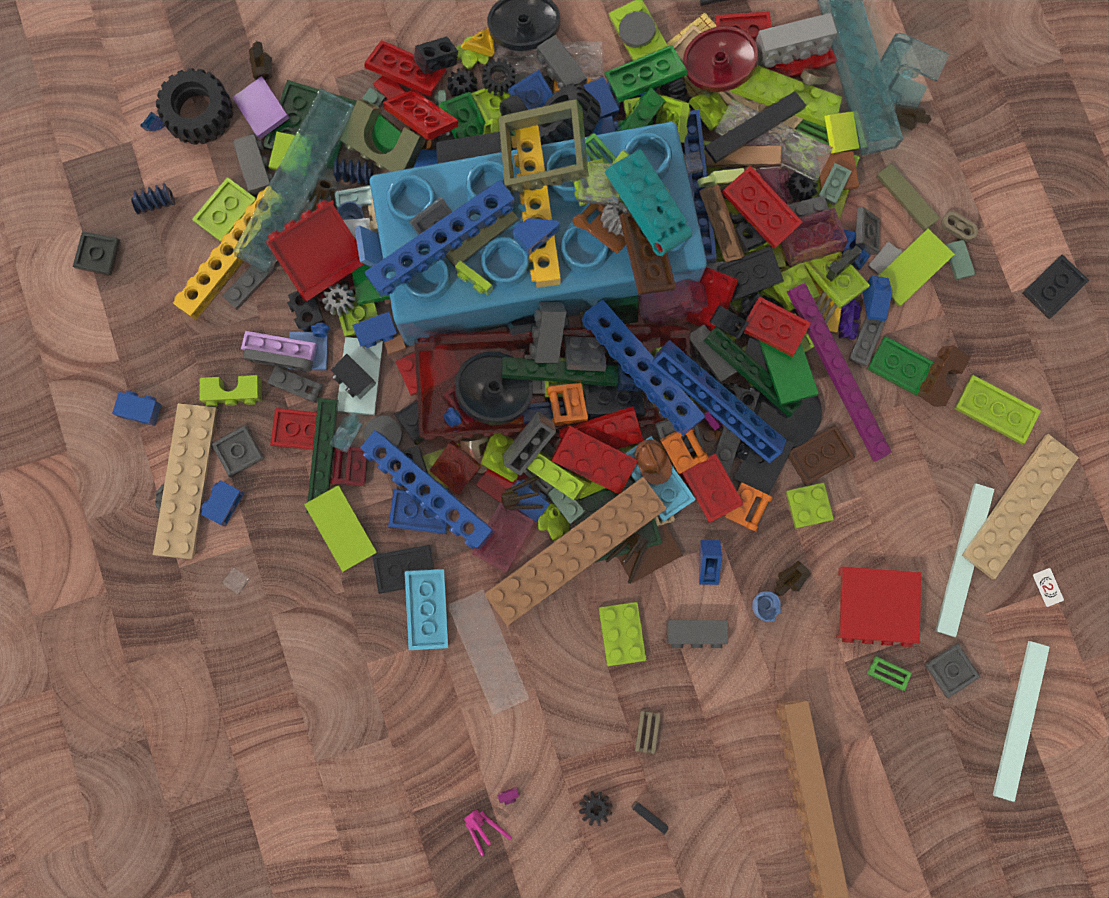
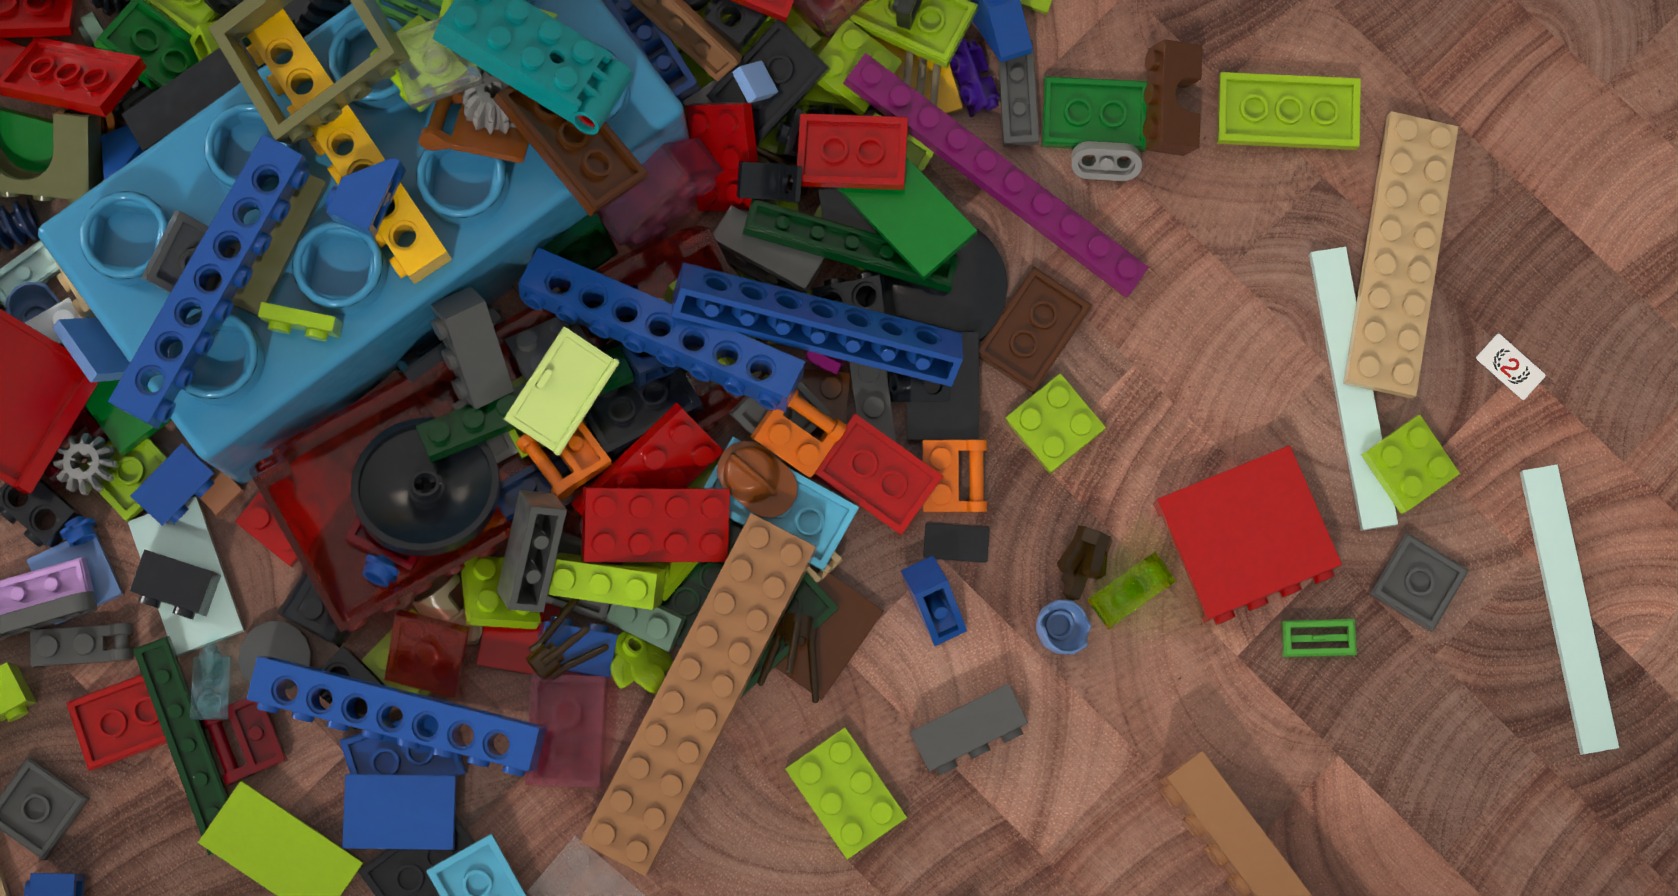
camera: 25 degrees left, 0 degrees up
none -> blue tile [342,774,457,850]
none -> yellowish green door [504,326,620,456]
none -> light blue tile [732,60,778,103]
none -> black sticker [923,523,990,563]
none -> light grey plate [1071,141,1142,181]
none -> clear neon green slope [1087,552,1177,629]
none -> lime plate [1361,414,1460,514]

